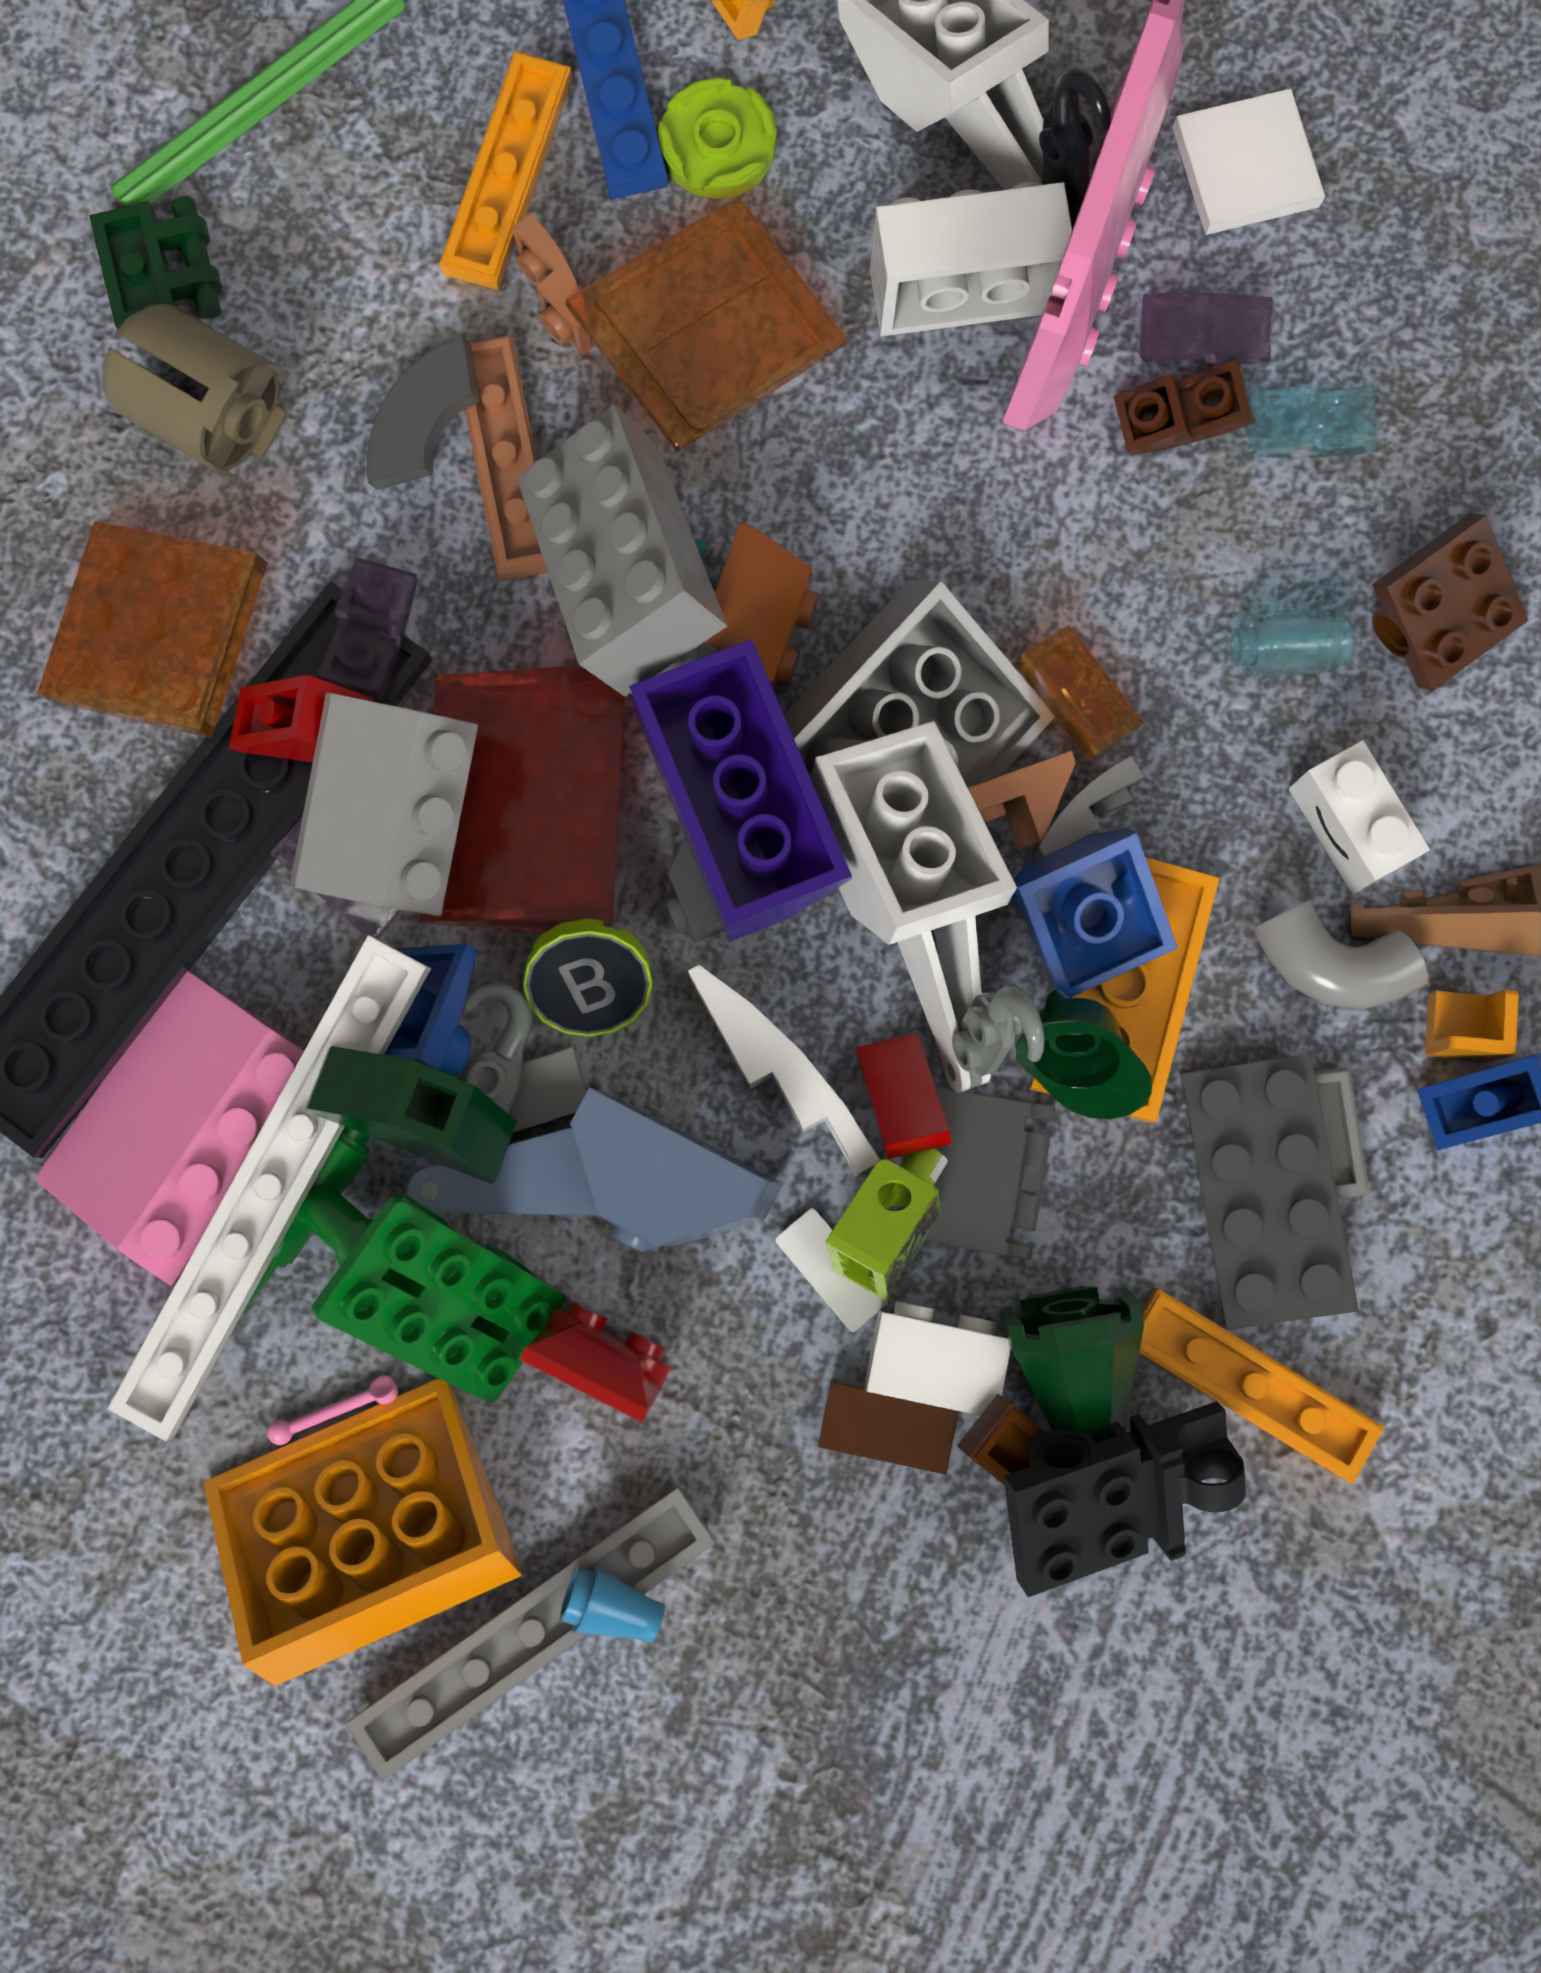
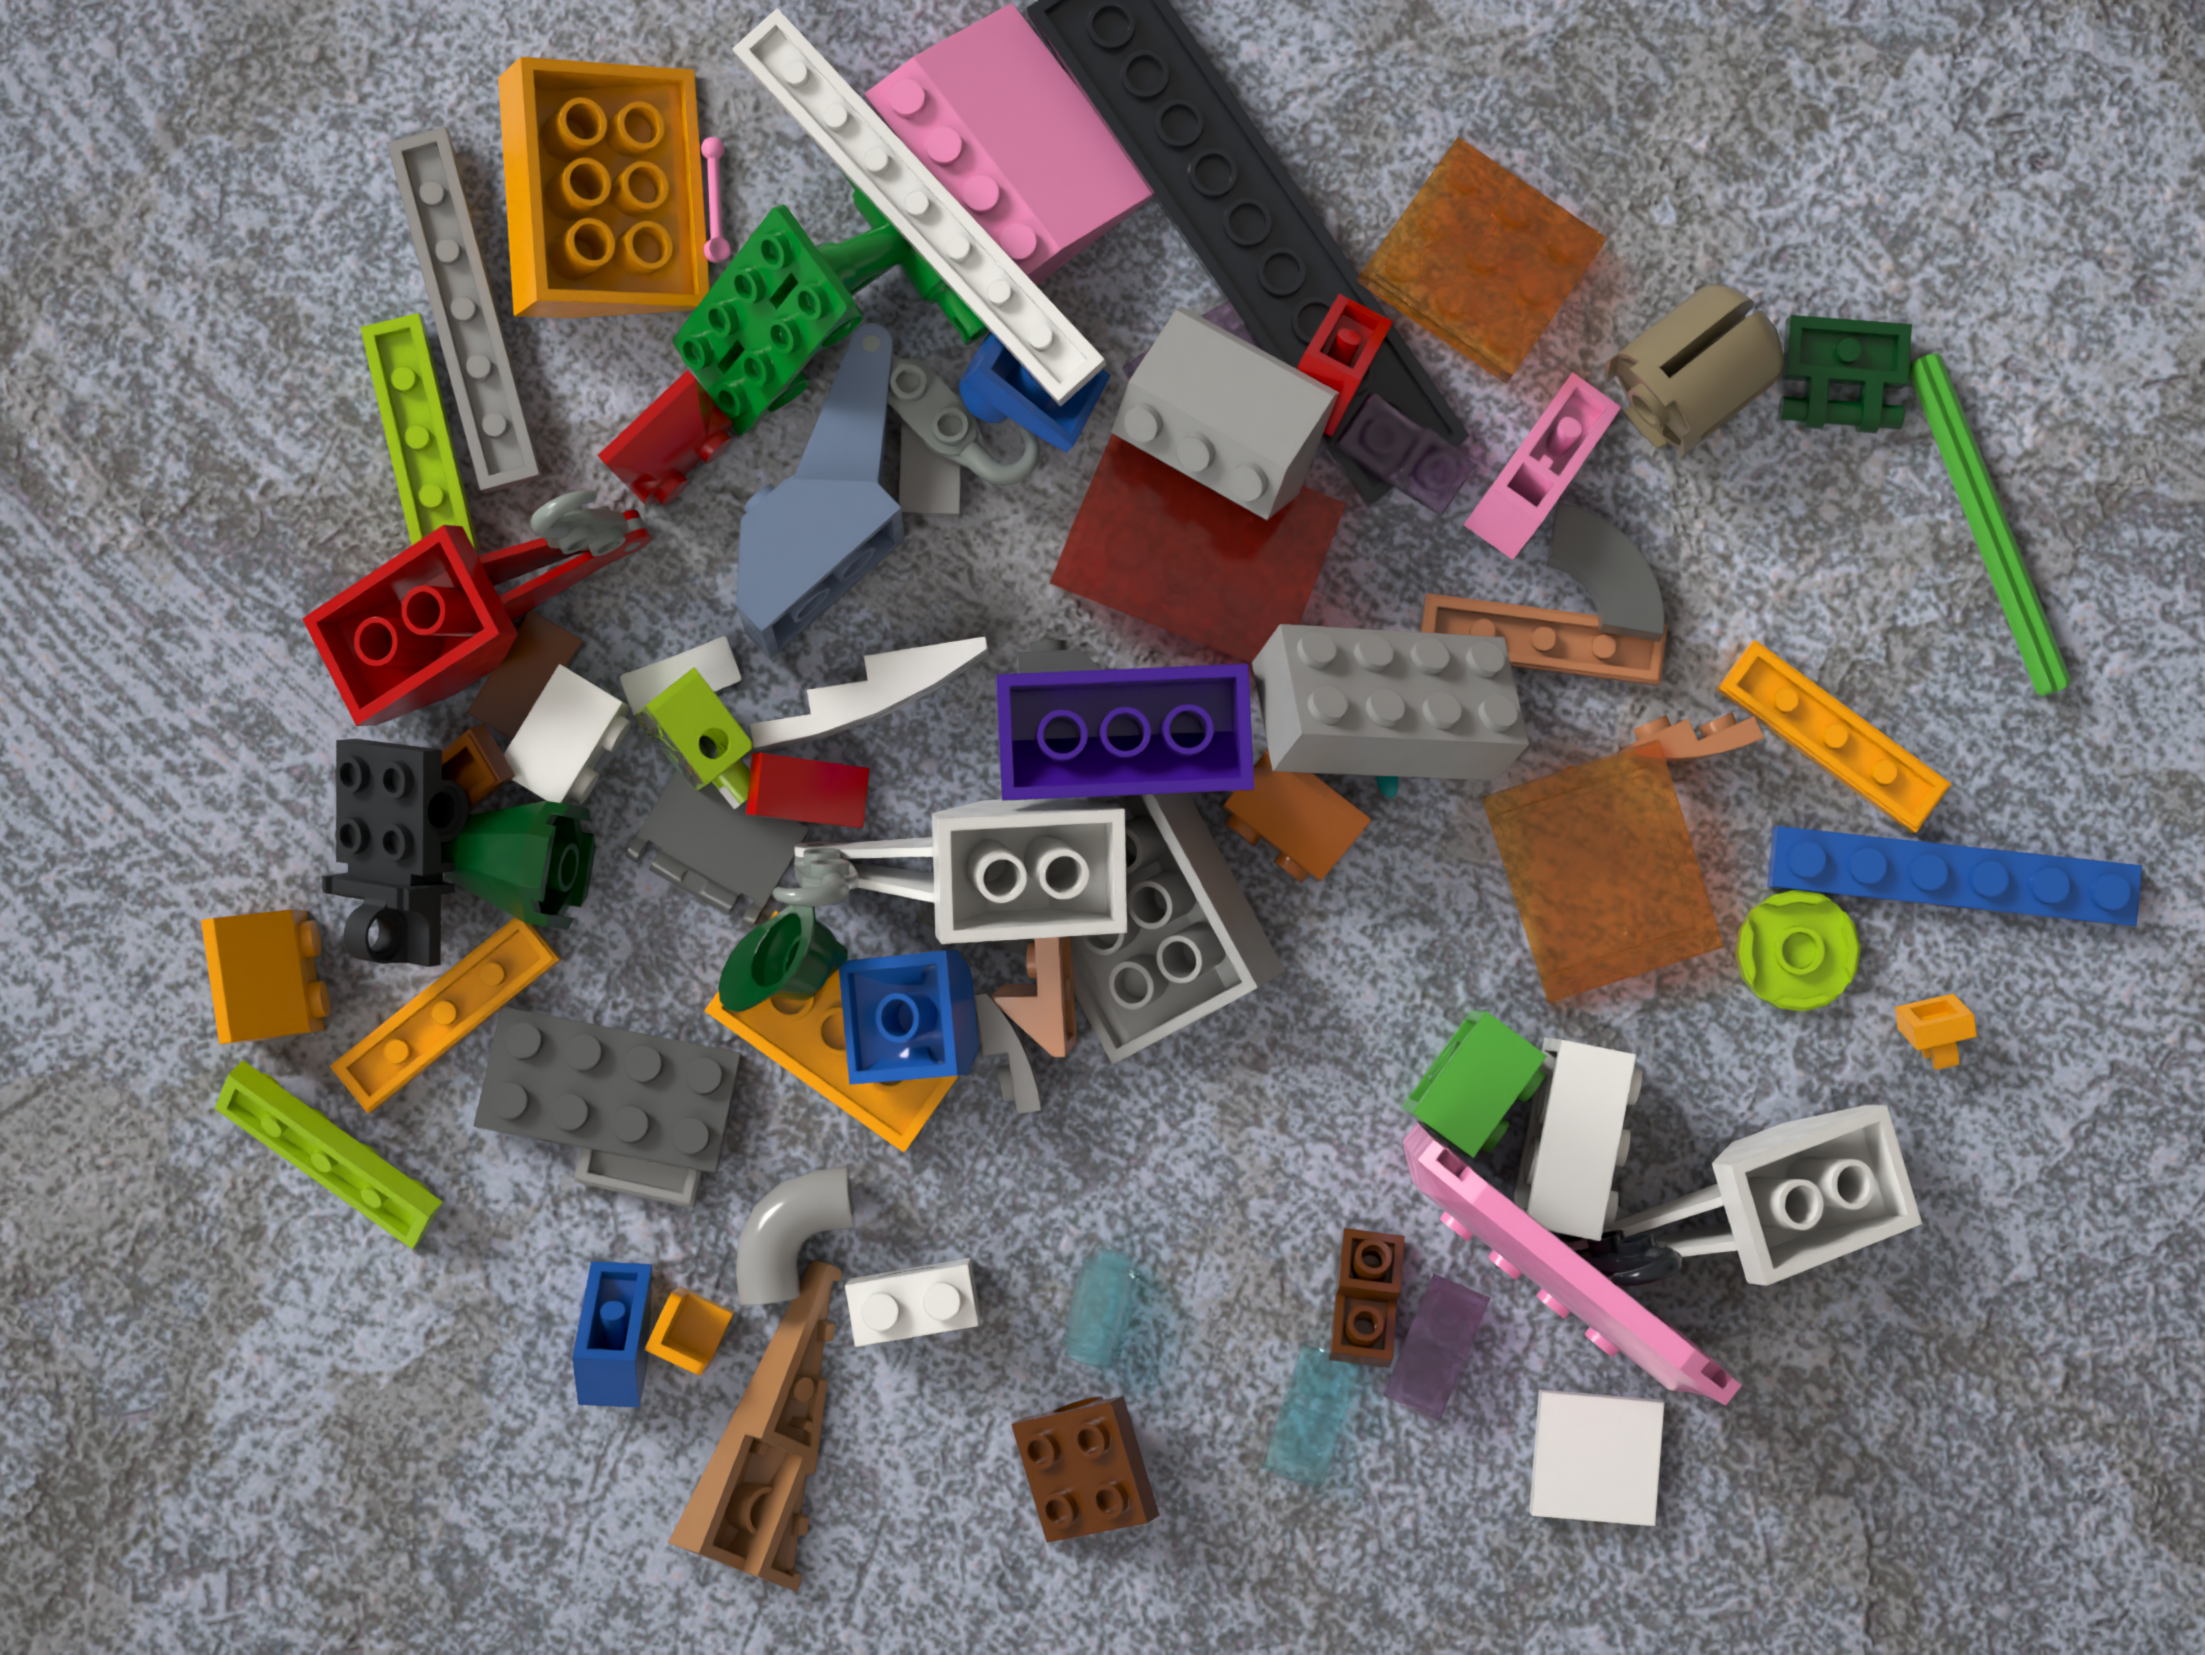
camera: 110 degrees right, 5 degrees up
dark green slope [304,1046,517,1184] -> none
black tile [523,918,653,1037] -> none
dark azure cone [559,1565,665,1644] -> none
clear orange plate [1015,625,1144,762] -> none
none -> light orange slope [201,909,330,1044]
none -> lime plate [214,1060,443,1250]
none -> red slope [302,490,652,726]
none -> lime plate [360,313,479,551]
none -> bright green brick [1400,1010,1547,1158]
none -> bright pink slope [1463,372,1621,560]

